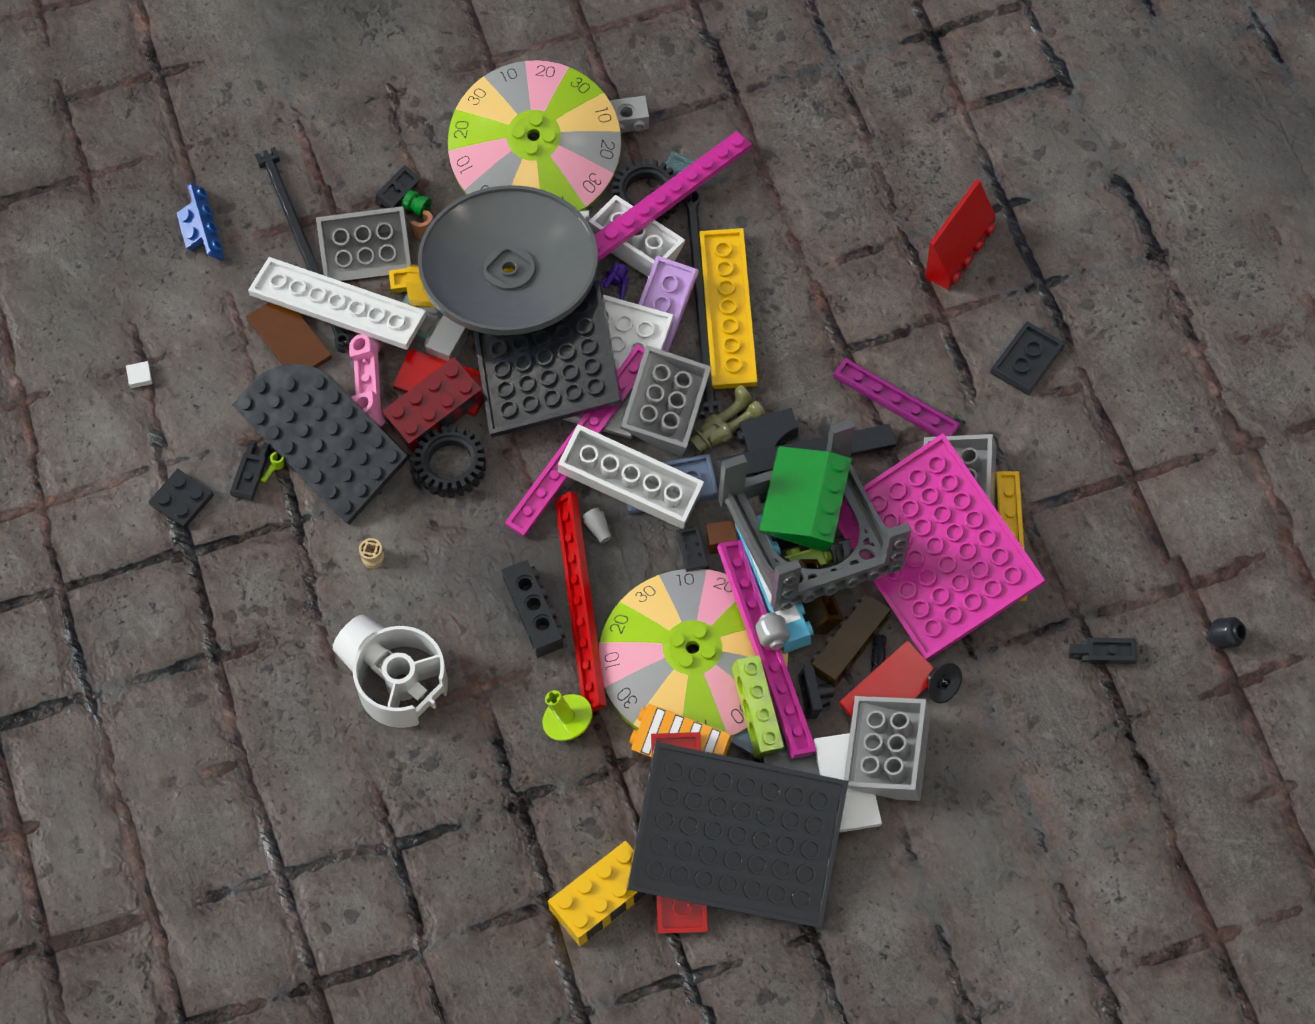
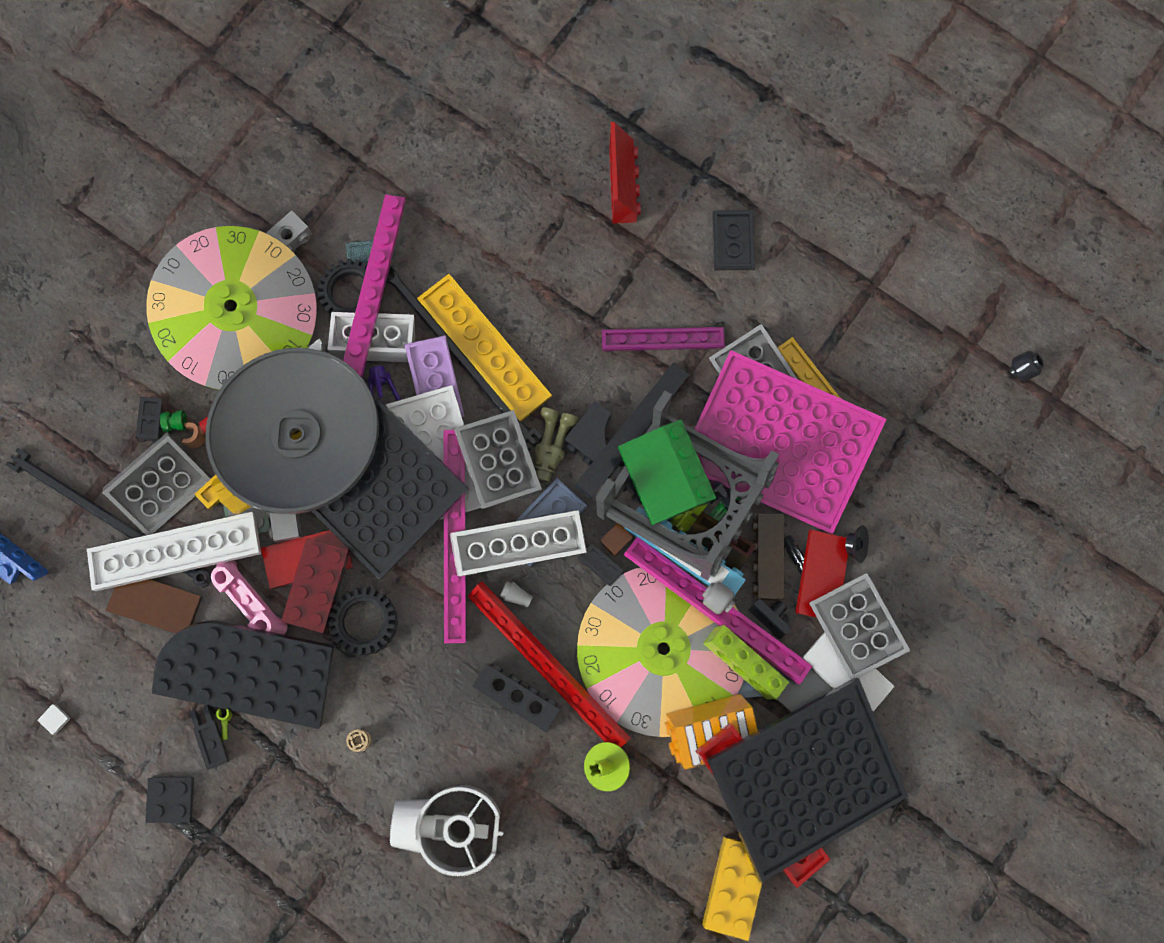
camera: 40 degrees left, 15 degrees up
black hinge [1068,638,1137,664] -> none

